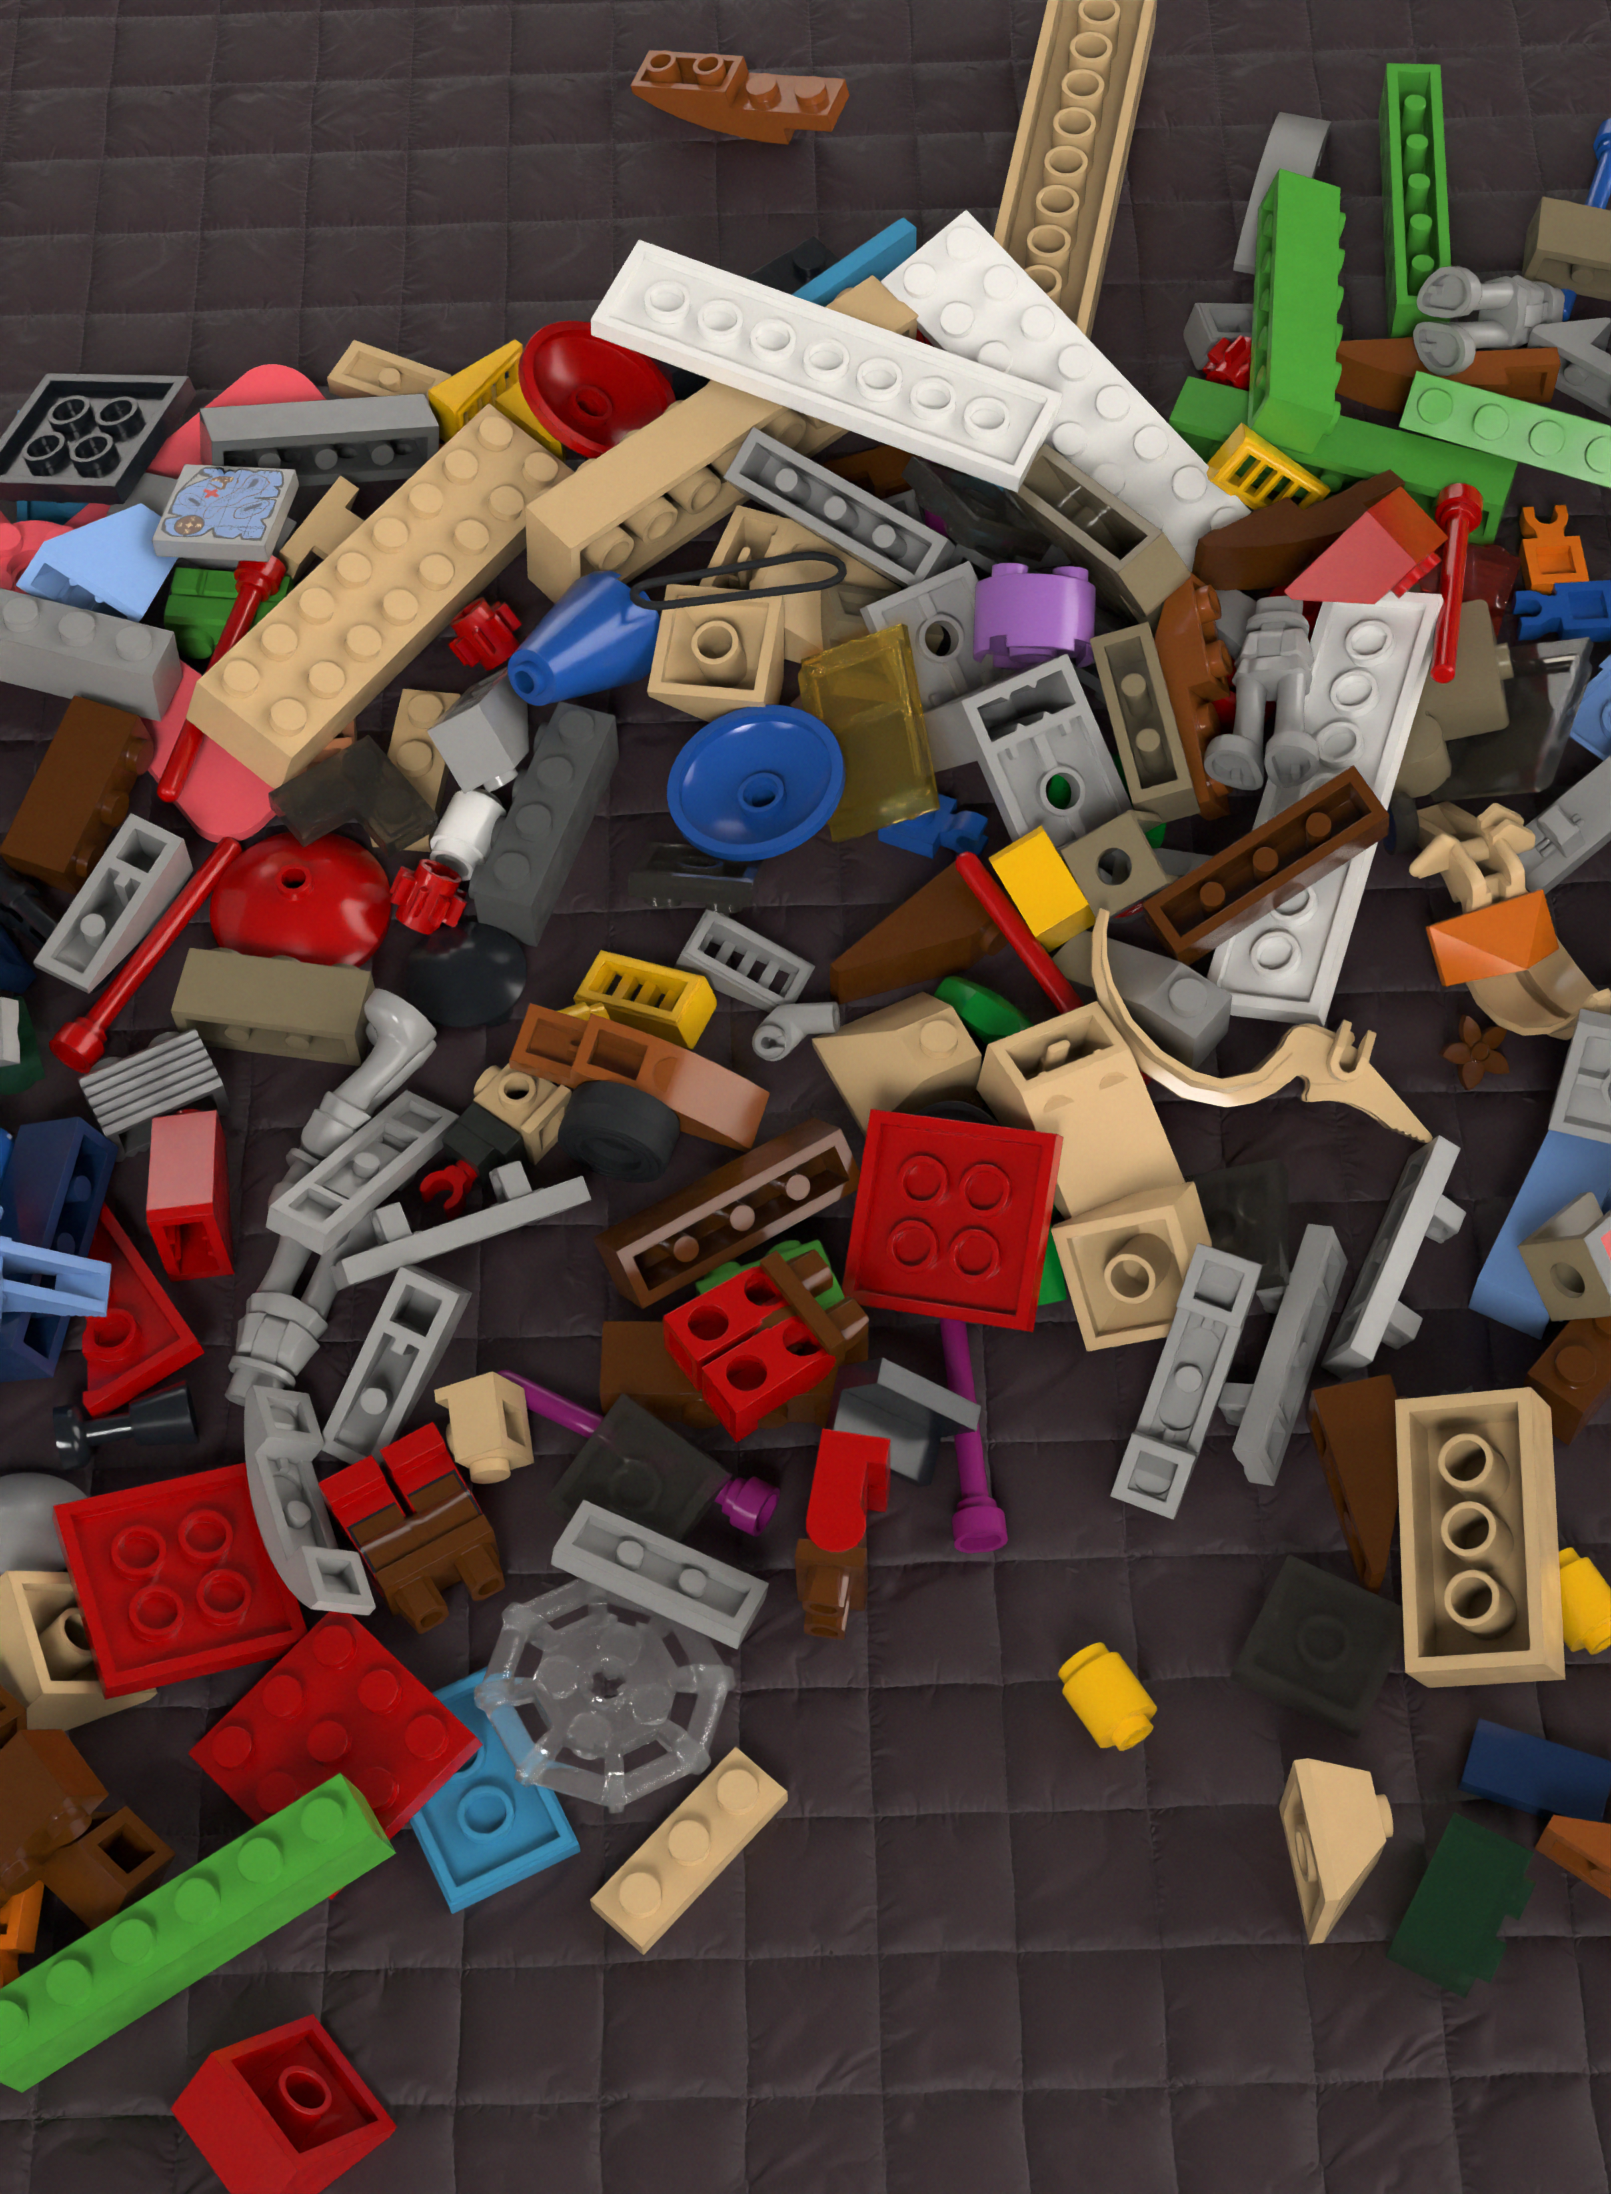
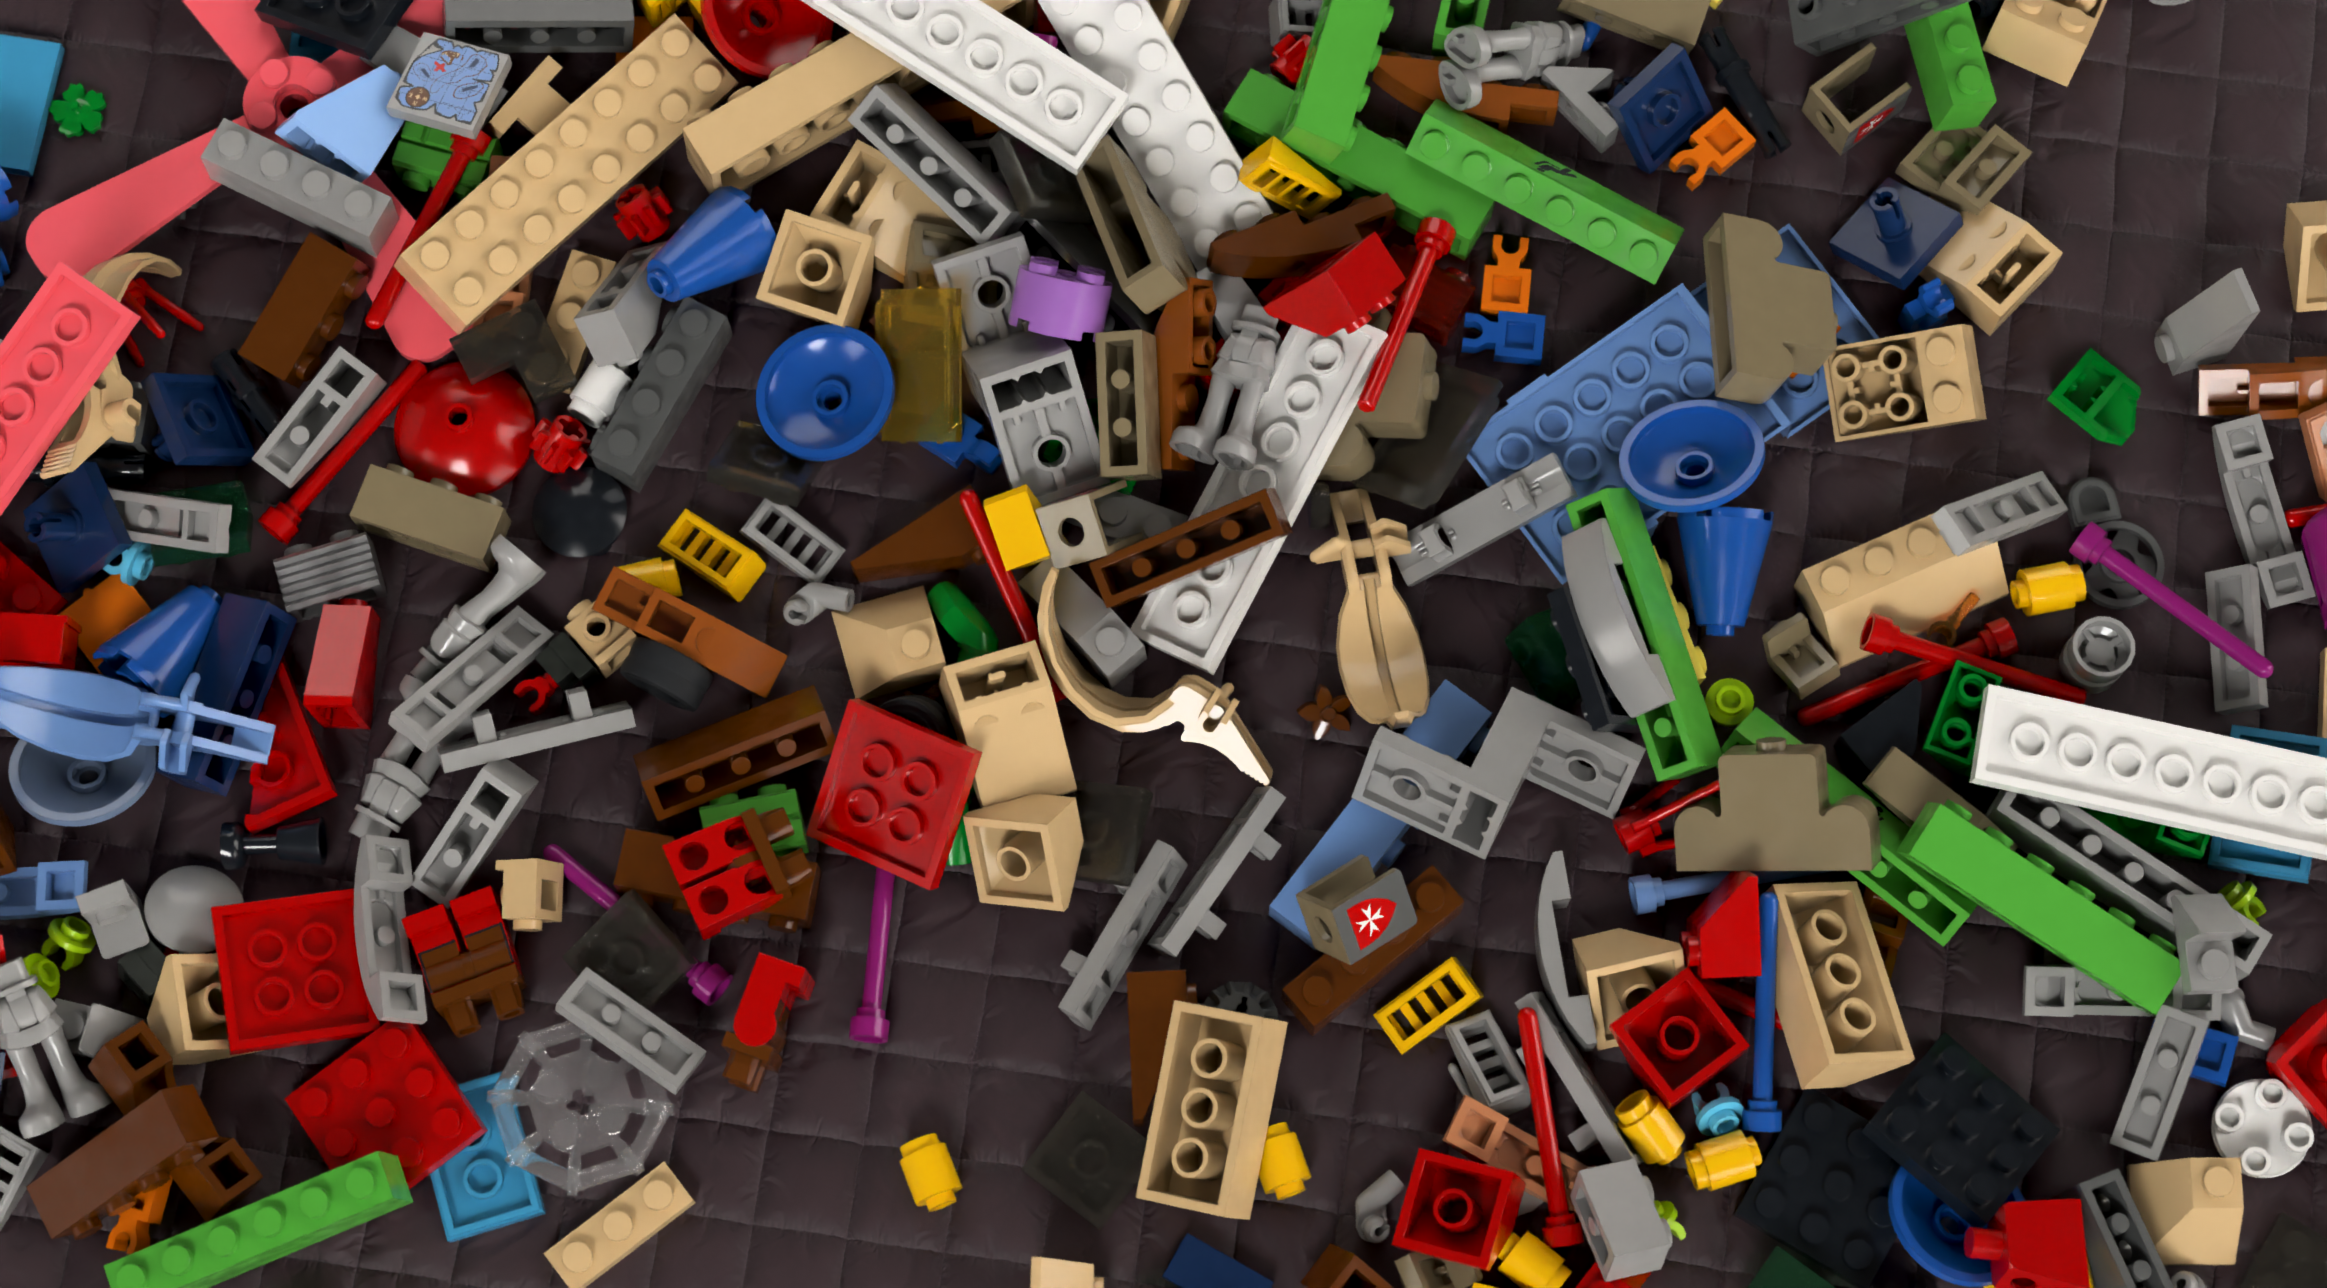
camera: 10 degrees right, 15 degrees up
black piece [629,551,847,610] -> none
black panel [825,1357,981,1487] -> none
light grey slope [1110,1243,1263,1520] -> none
orange slope [1425,889,1559,986] -> none

